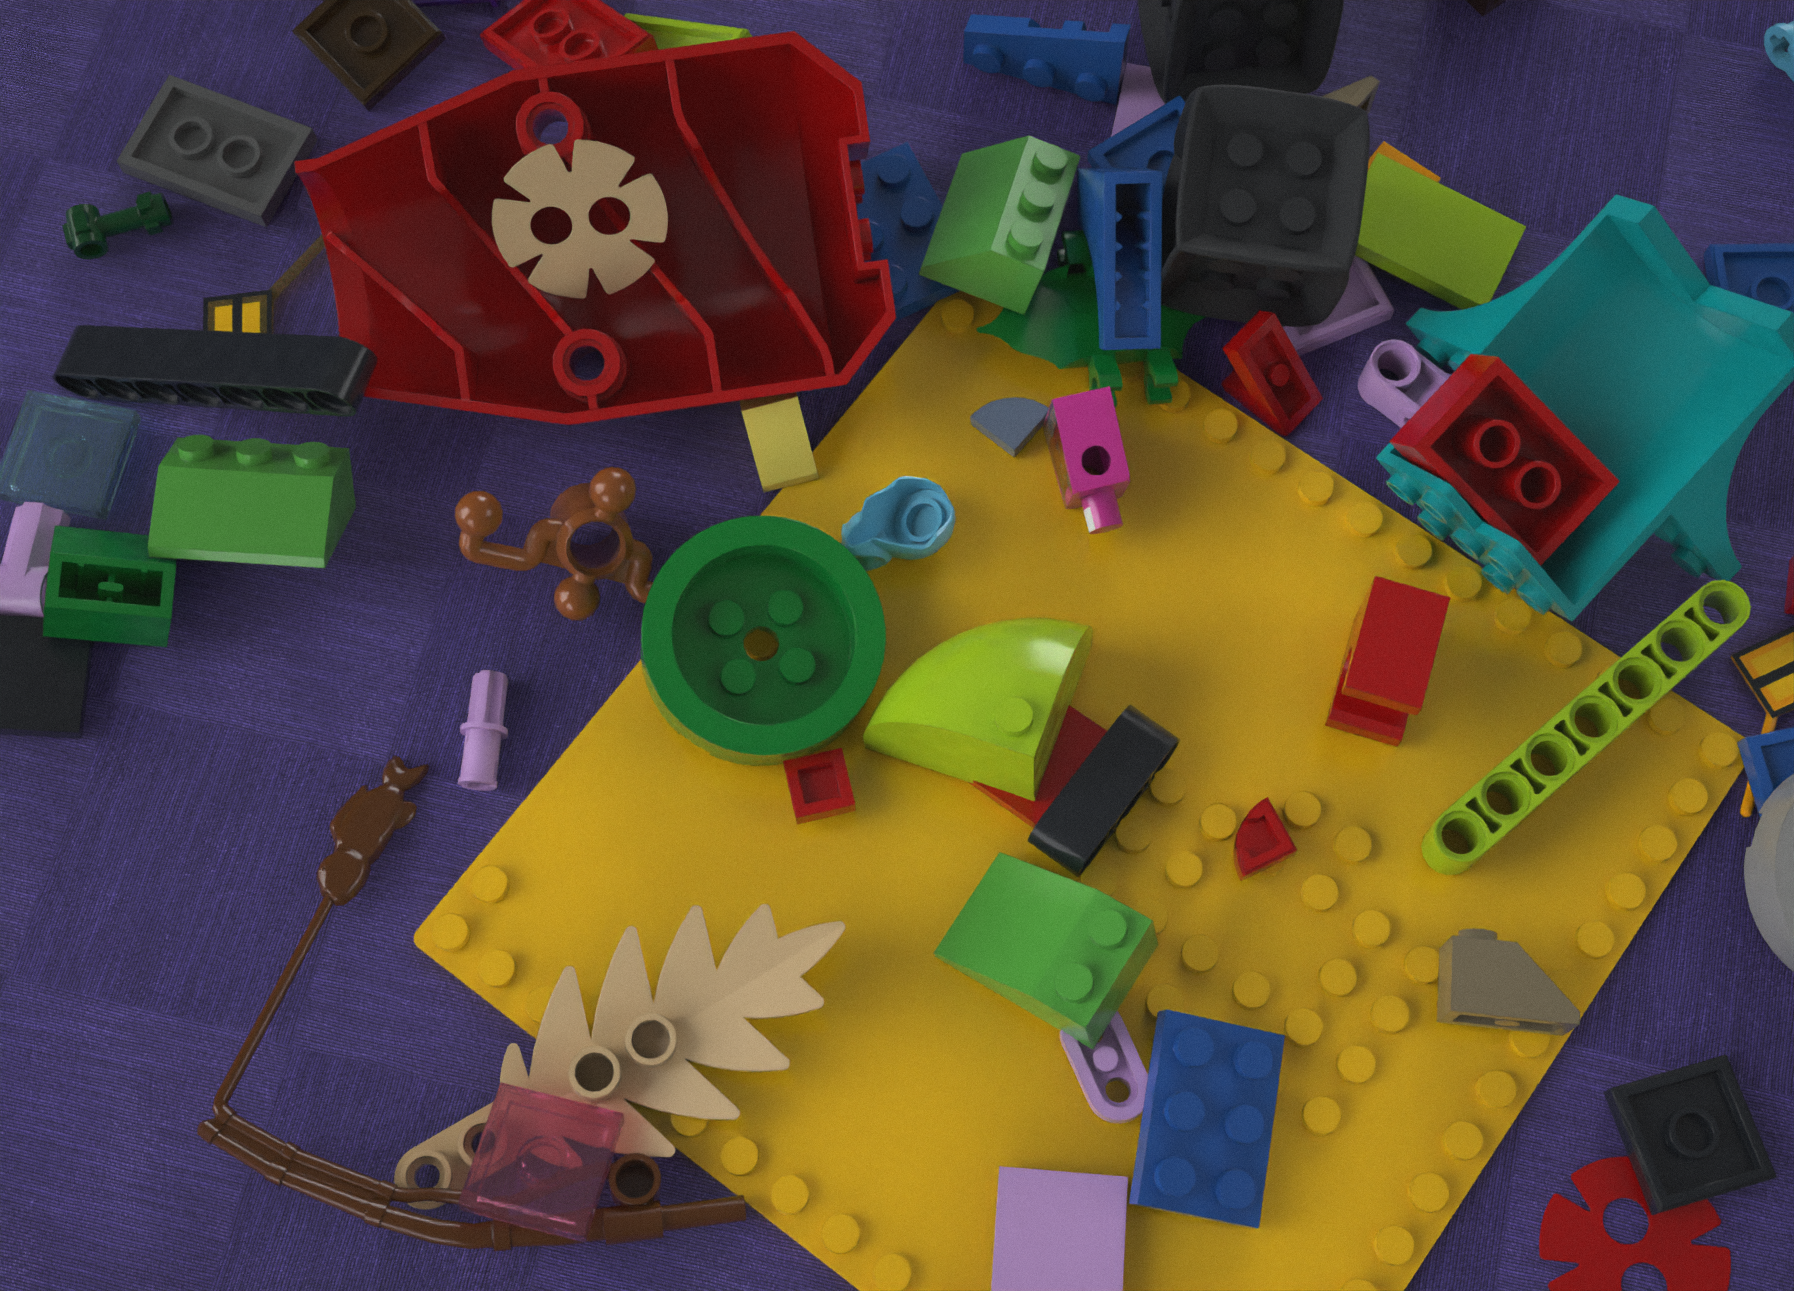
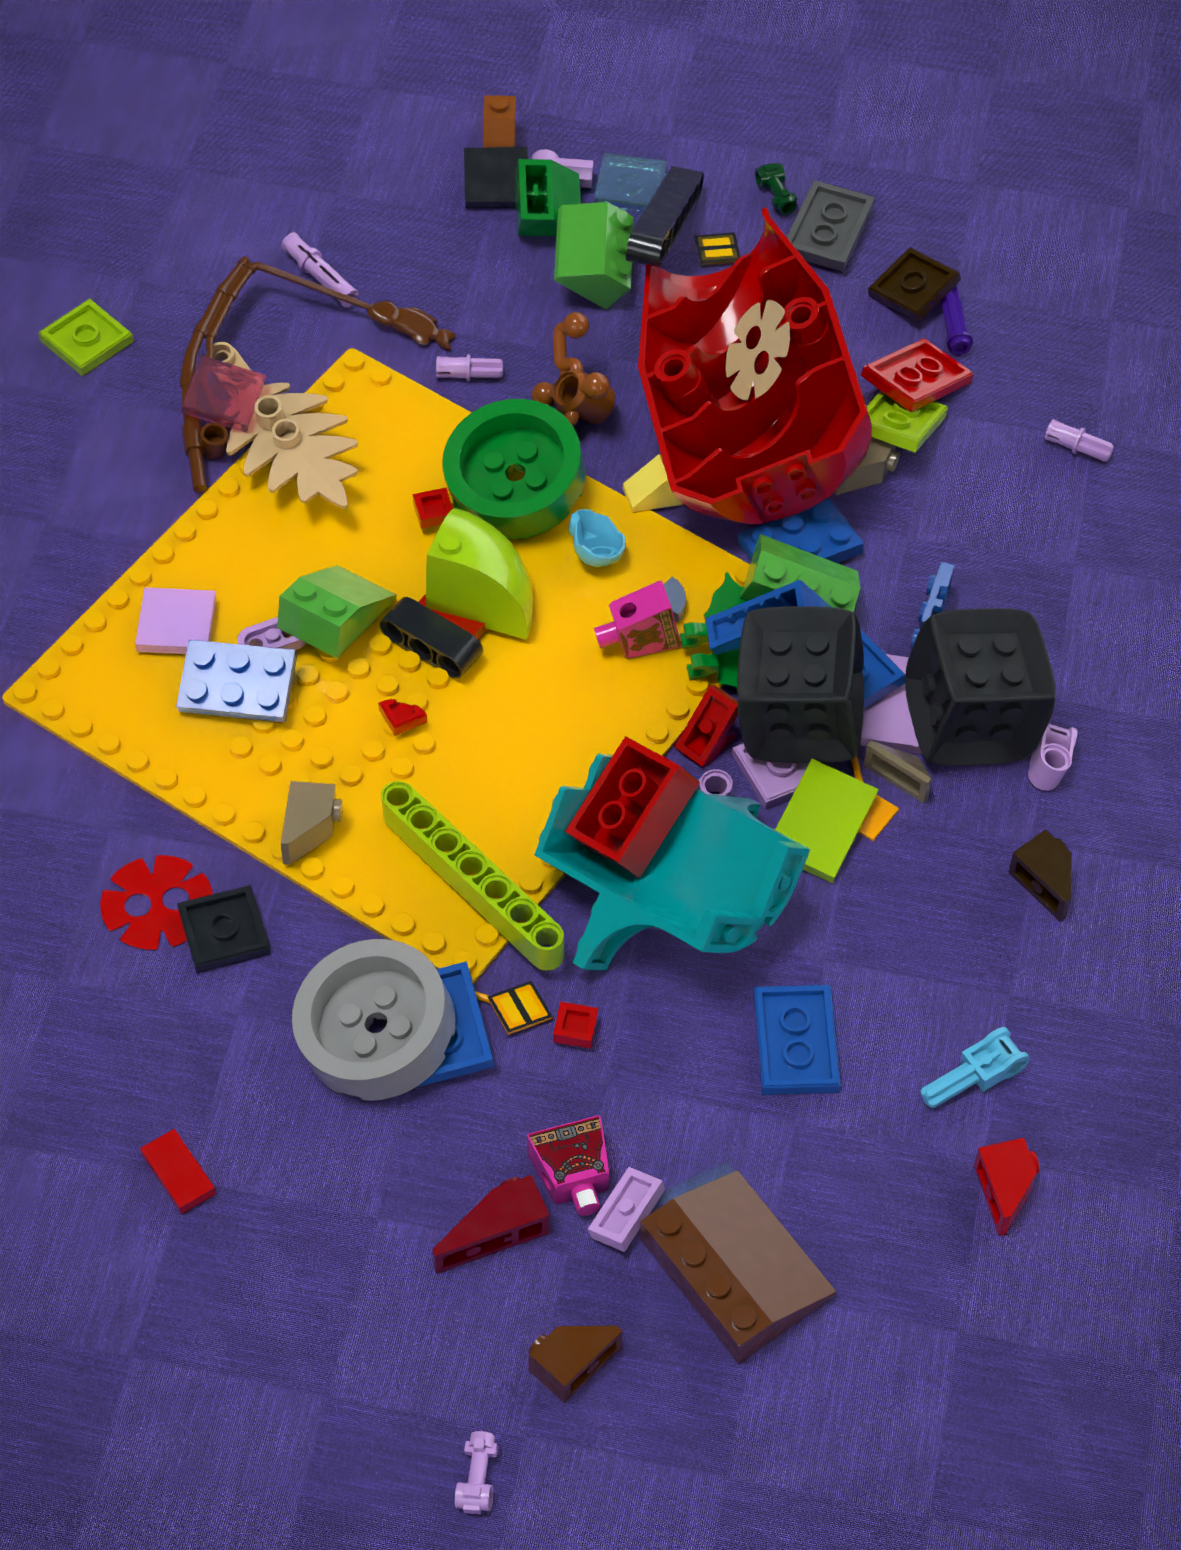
camera: 85 degrees right, 15 degrees down
red piece [1325,576,1451,747] -> none
none -> lavender pin [281,232,359,308]

